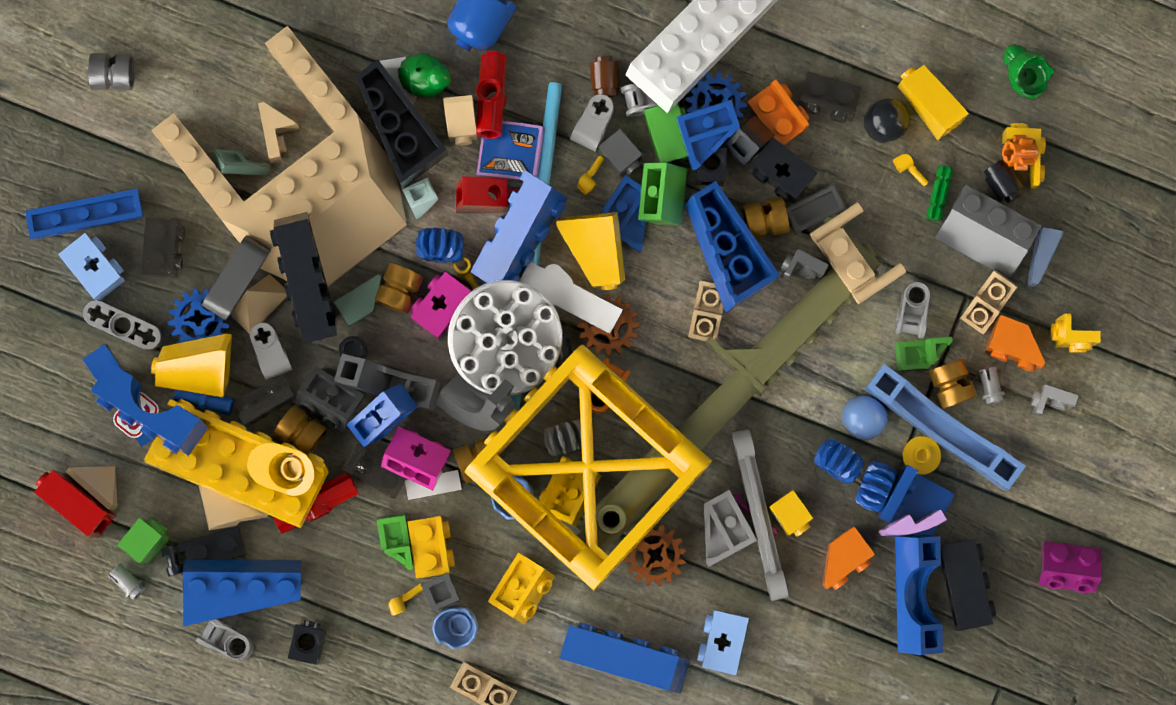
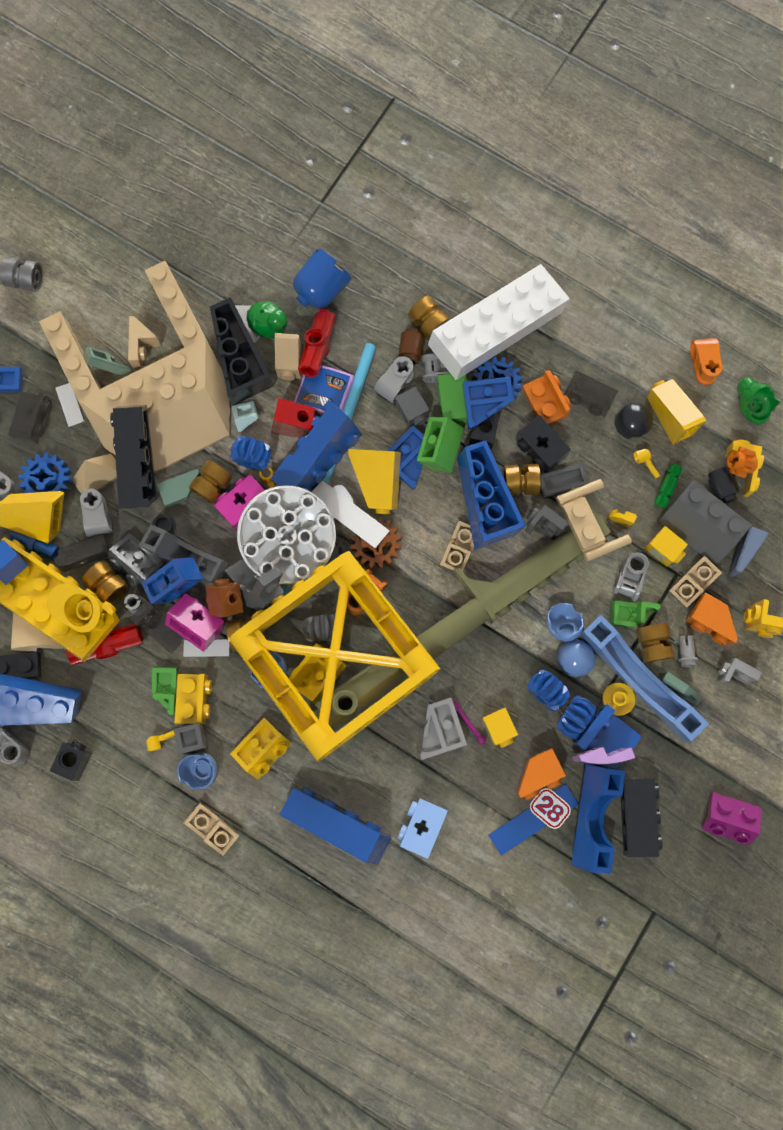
camera: 15 degrees right, 5 degrees down
dark grey beam [202,235,271,320] -> none
yellow hand [577,156,605,195] -> none
dark orange gear [624,525,686,587] -> none
black brick [724,116,775,165] -> none
light grey piece [732,429,788,601] -> none
none -> white sticker [56,383,84,427]
none -> light grey pin [124,594,147,615]
none -> dark orange brick [206,579,243,618]
none -> pearl gold wheel [408,296,451,340]
none -> blue sticker [488,784,579,856]
none -> medium blue hair [547,603,584,642]
none -> yellow tile [608,509,637,528]
none -> yellow brick [645,526,688,567]
none -> sand green tile [659,672,702,706]
none -> orange piece [690,338,723,386]

